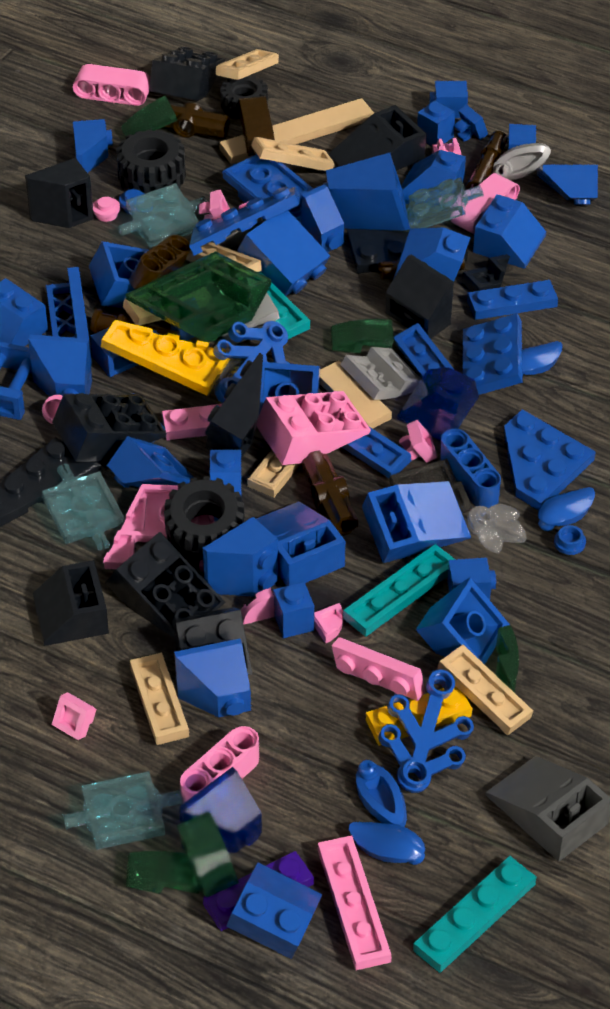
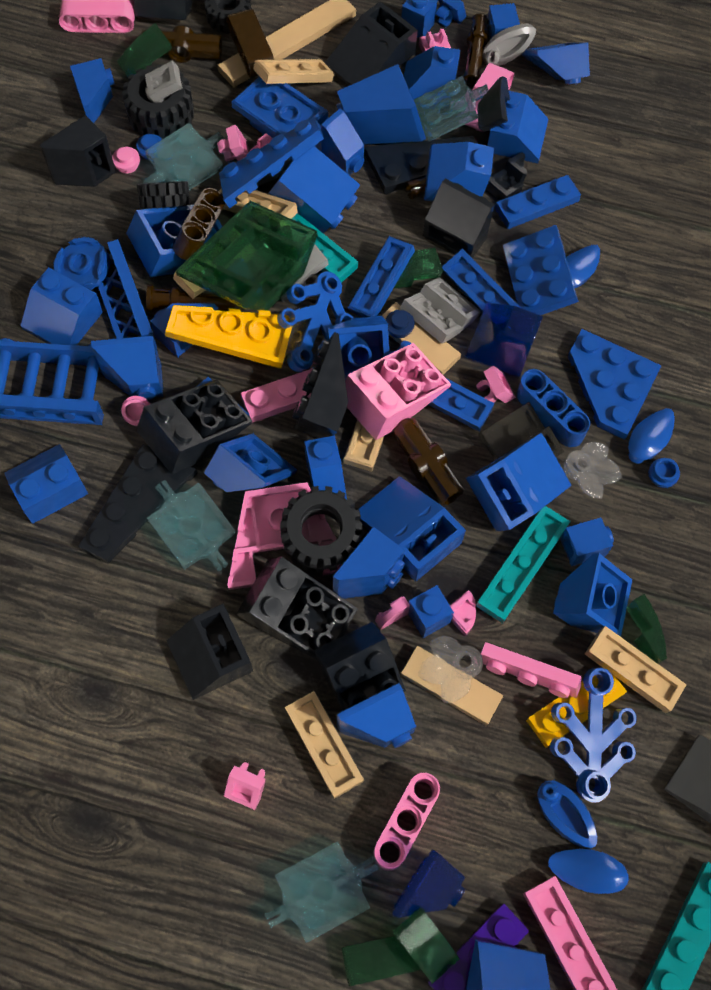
camera: 15 degrees left, 20 degrees up
none -> blue tile [54,237,110,290]
none -> black tyre [137,181,190,208]
none -> light grey bracket [145,60,182,103]
none -> blue tile [348,236,415,317]
none -> dark blue plate [386,310,415,339]
none -> tan tile [401,646,503,726]
none -> clear plate [418,636,483,703]
none -> black slope [477,76,510,132]

